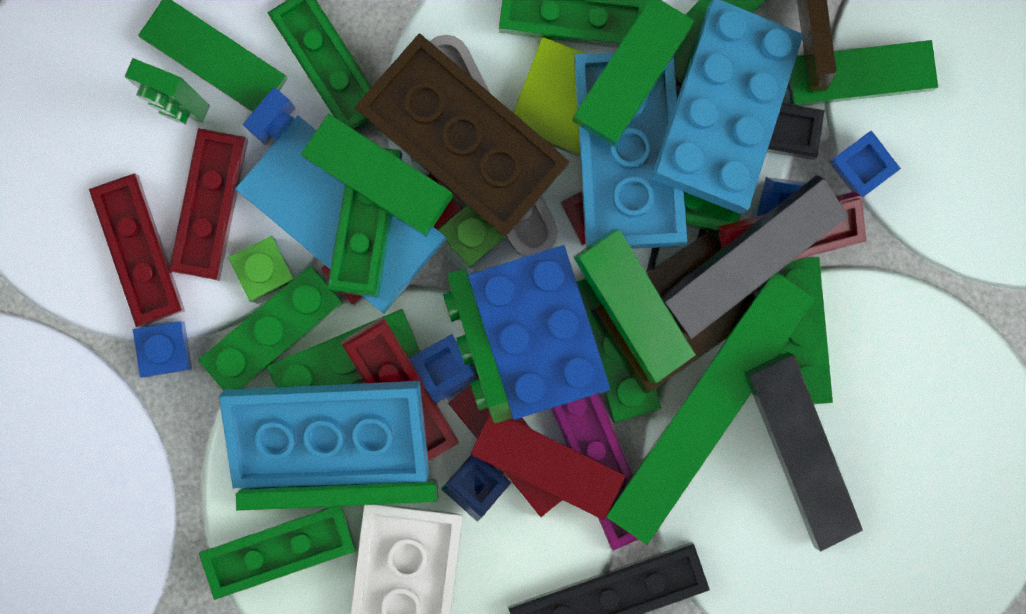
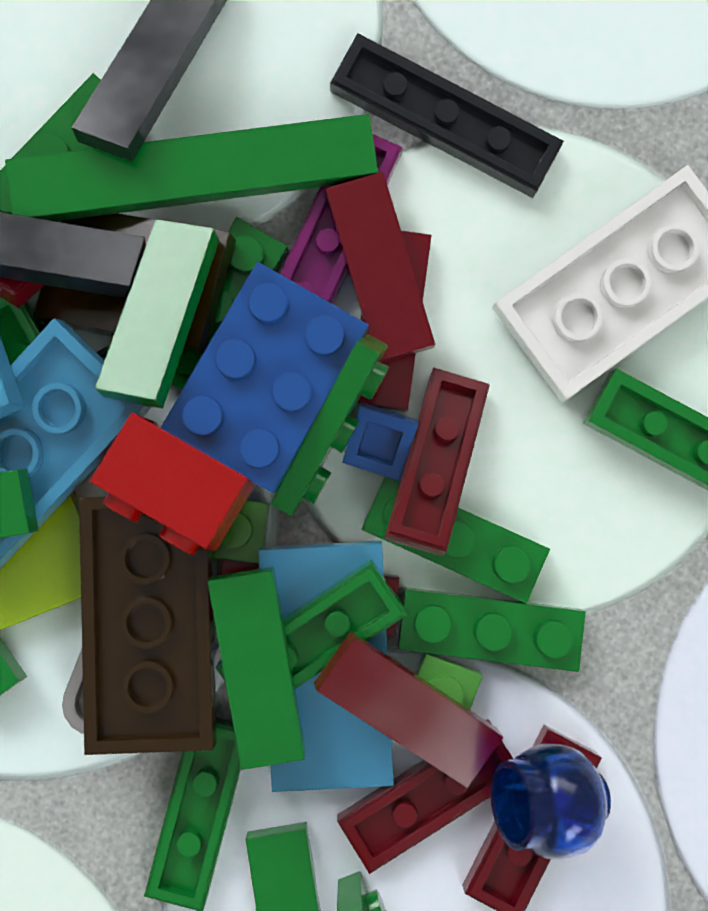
camera: 130 degrees left, 0 degrees up
blue plate [132,321,192,378] -> none
dark azure plate [219,381,430,489] -> none
green tile [235,479,439,511] -> none
blue plate [243,87,295,145] -> none
dark blue tile [441,455,512,522] -> none
none -> red brick [89,412,255,555]
none -> dark red tile [314,631,504,788]
none -> clear blue piece [490,743,611,860]

